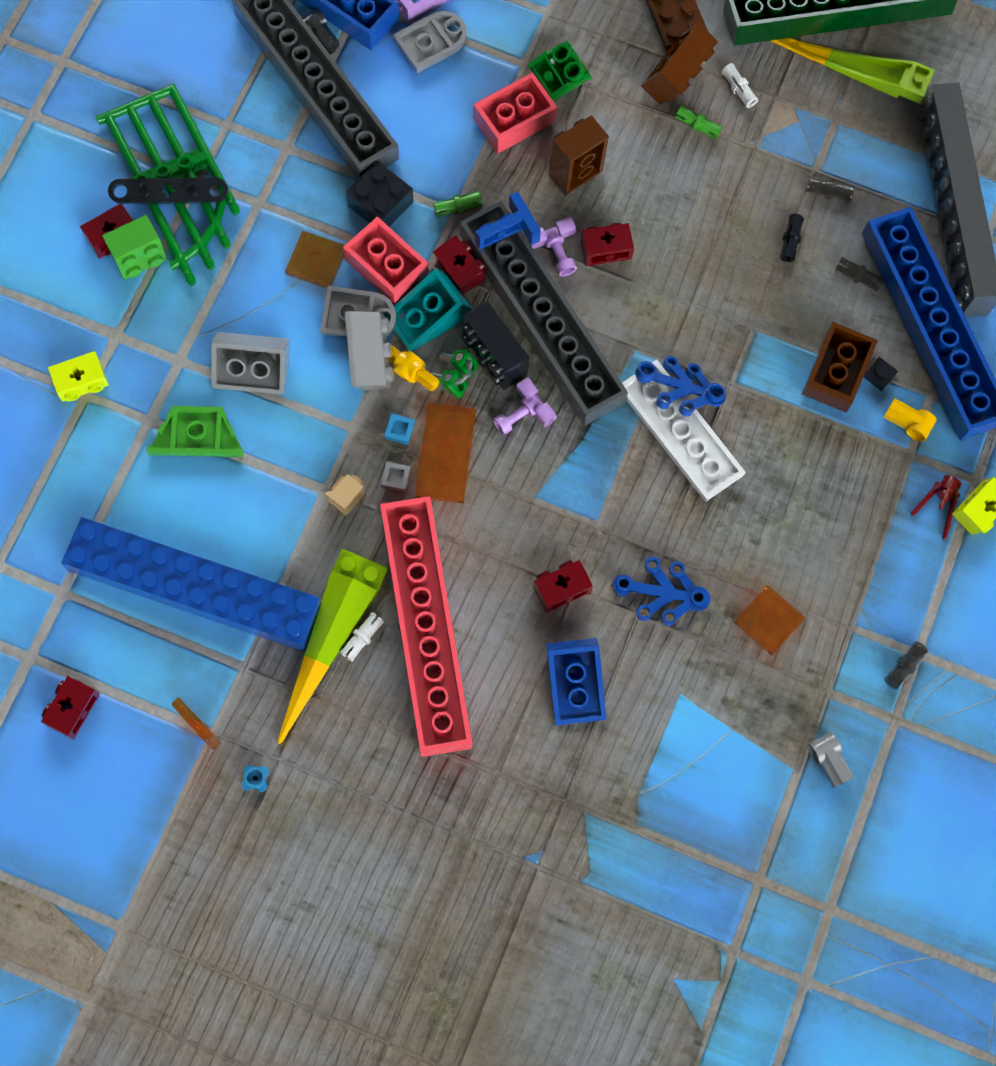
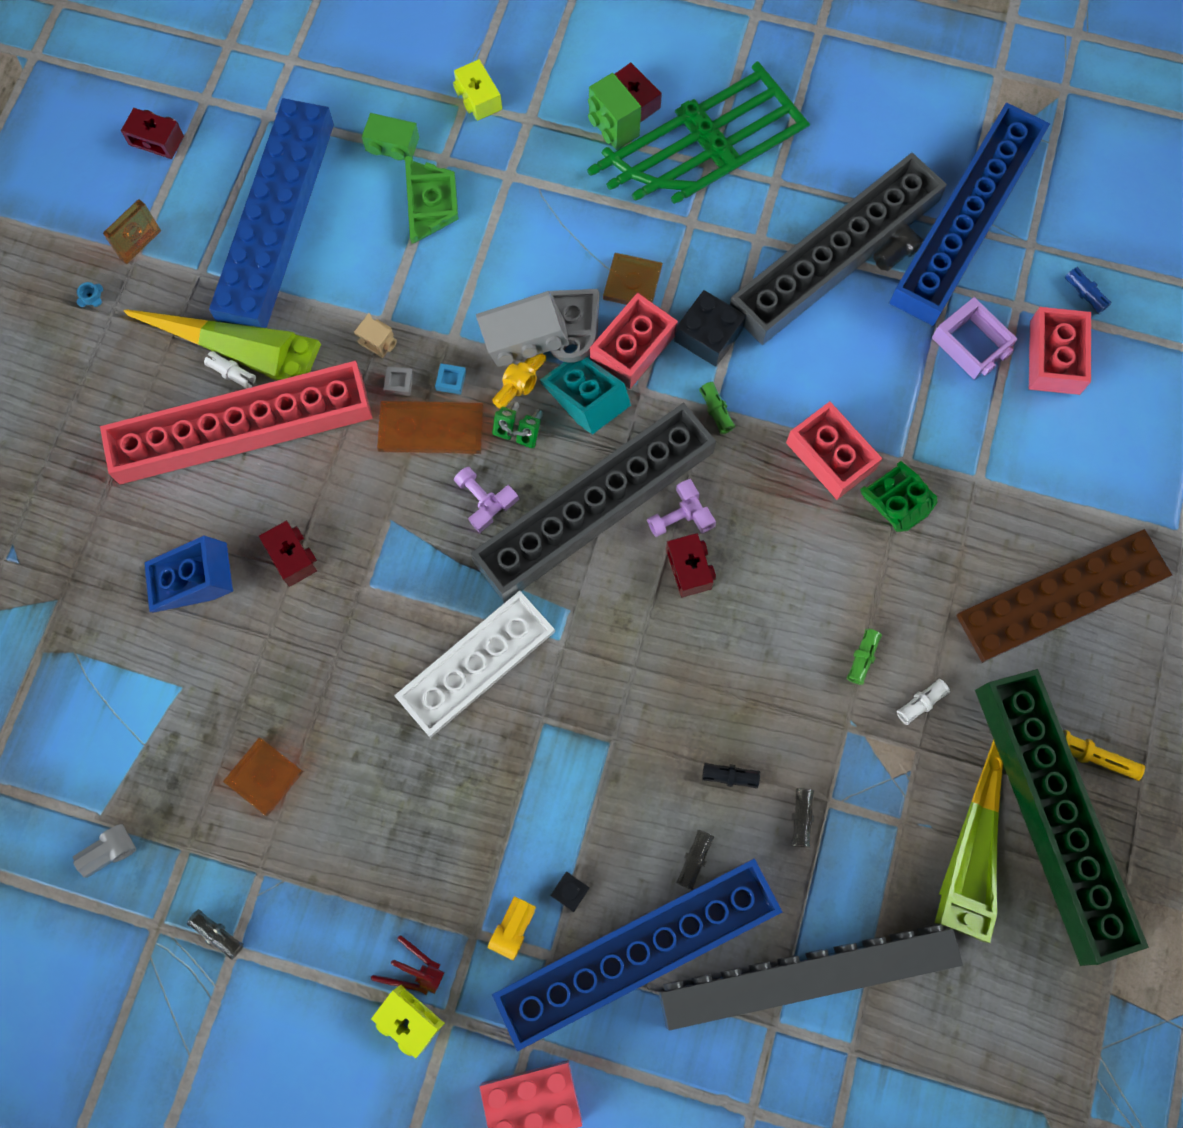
camera: 90 degrees right, 0 degrees up
black piece [108,177,229,204] -> none
light grey slope [211,332,290,395] -> none
light grey plate [393,11,467,74] -> none
dark red brick [433,235,486,295] -> none
black brick [461,301,529,391] -> none
blue bracket [475,192,541,249] -> none
reddish brown brick [549,115,609,196] -> none
blue plant [613,557,710,626] -> none
blue plant [635,356,726,417] -> none
reddish brown brick [641,22,718,105] -> none
reddish brown brick [802,322,878,413] -> none
none -> bright green brick [362,113,419,160]

